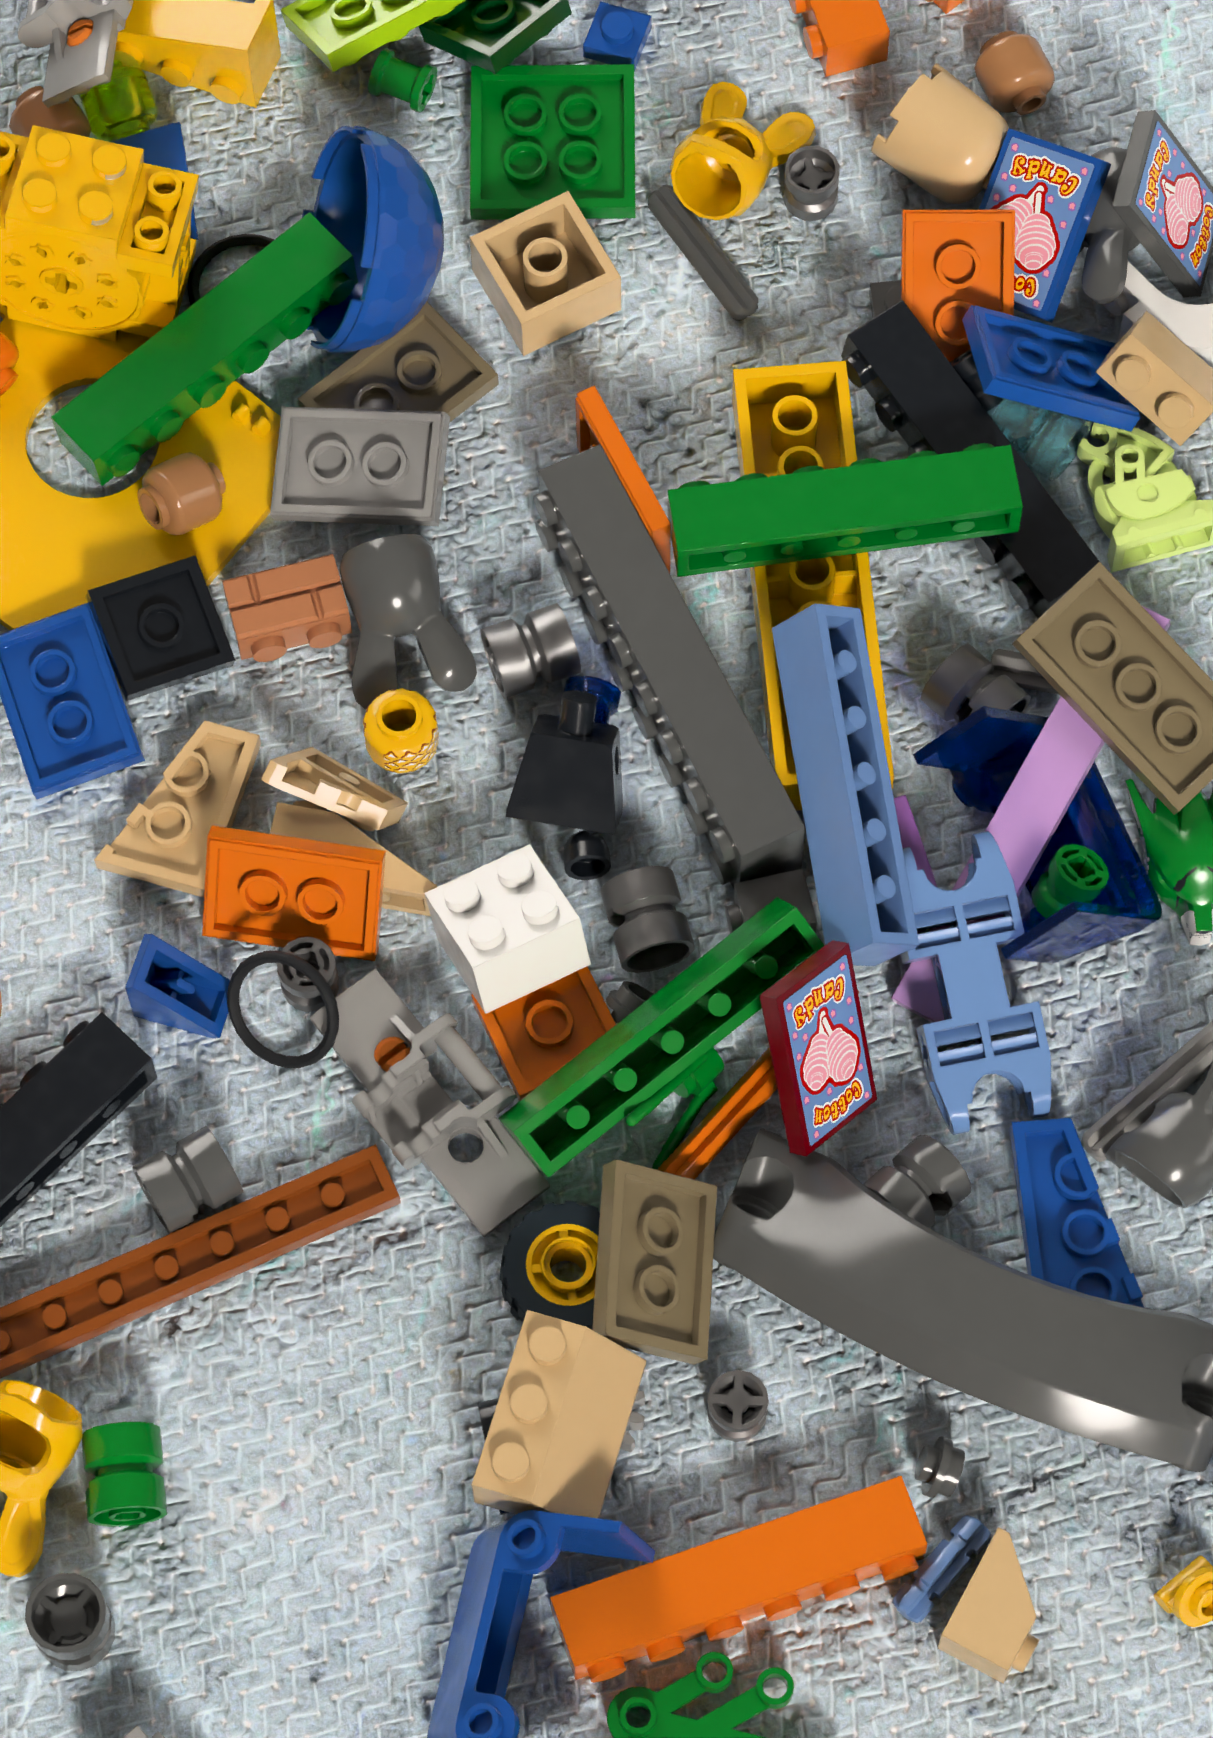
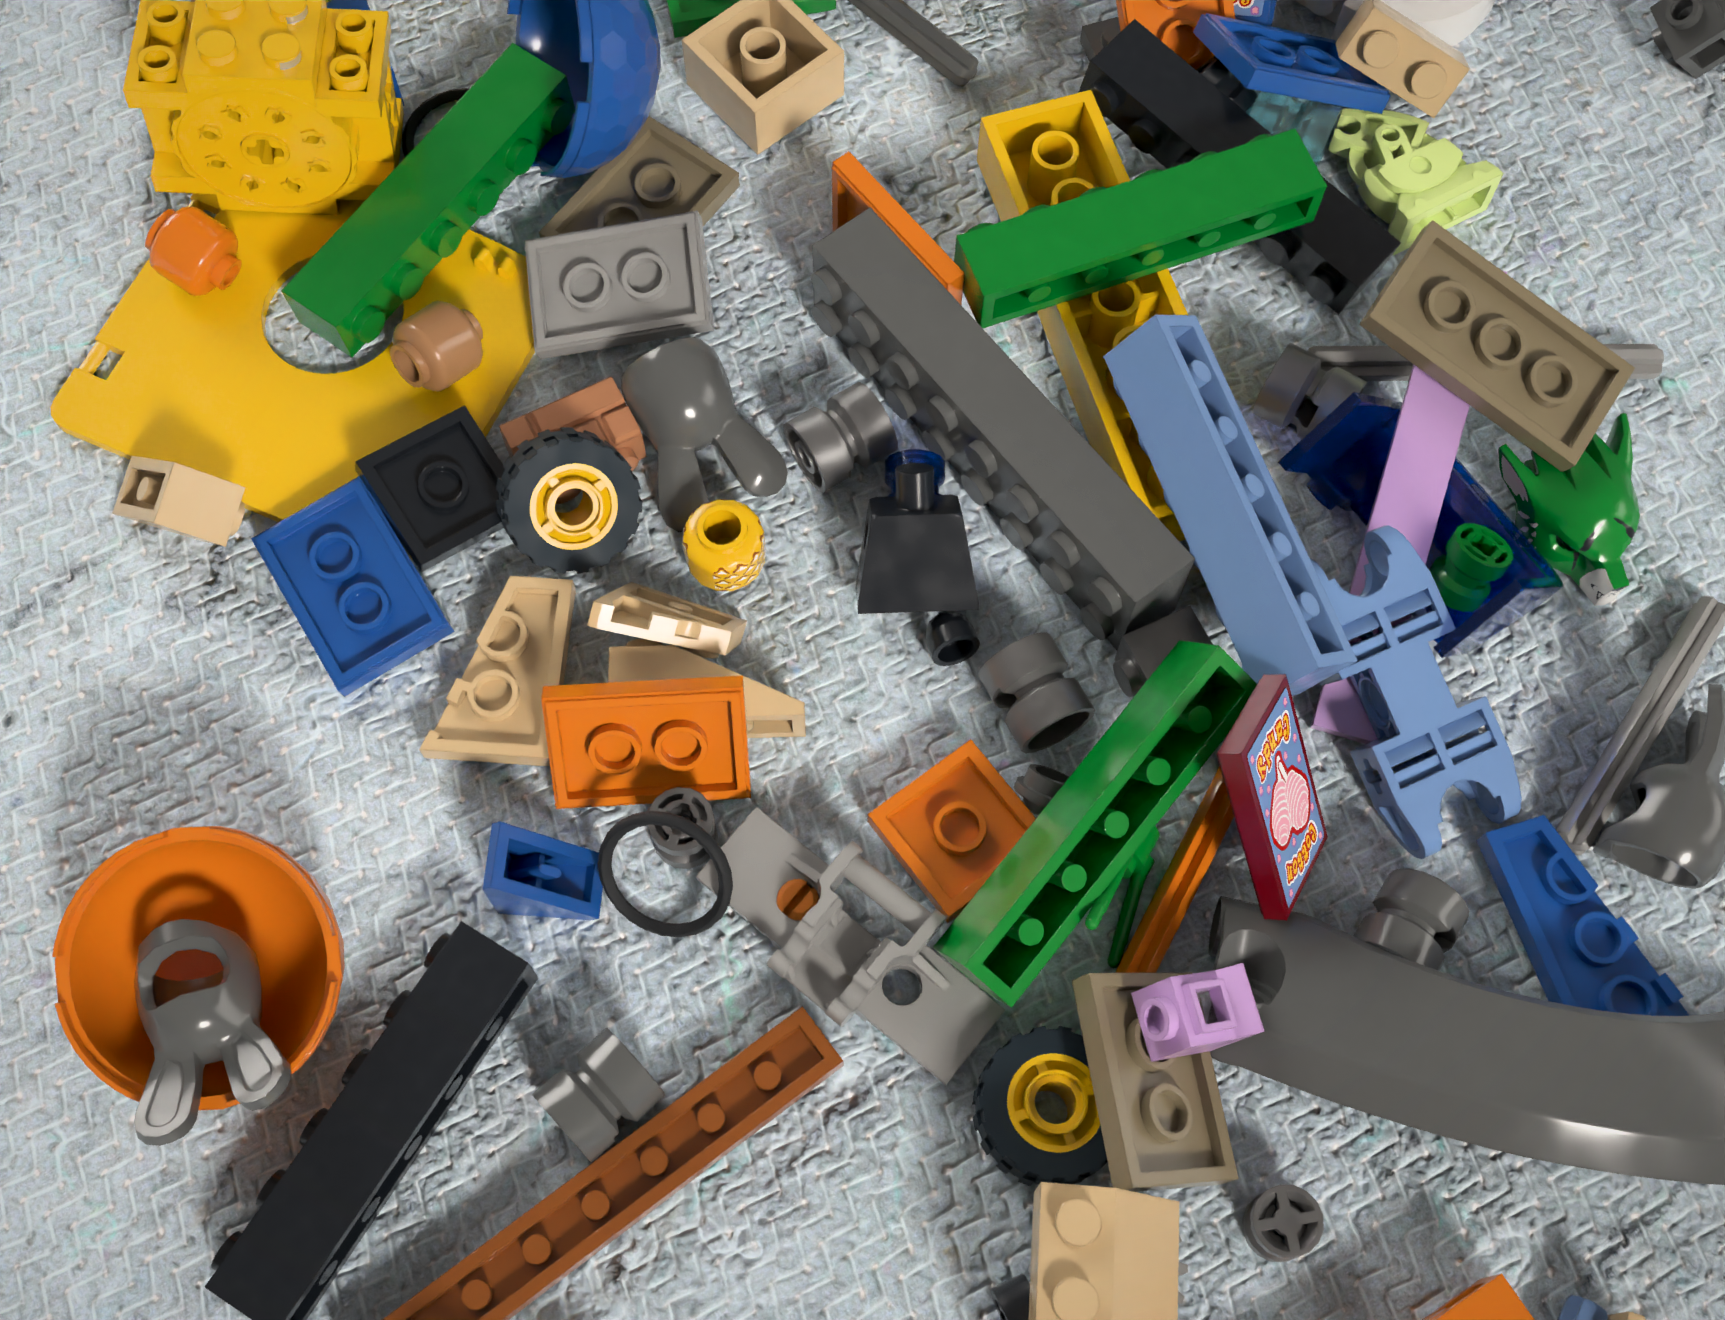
camera: 15 degrees left, 0 degrees up
white brick [425,844,591,1014] -> none
dark grey plate [915,1436,965,1498] -> none
none -> black wheel [496,427,643,574]
none -> lavender window [1131,963,1264,1062]

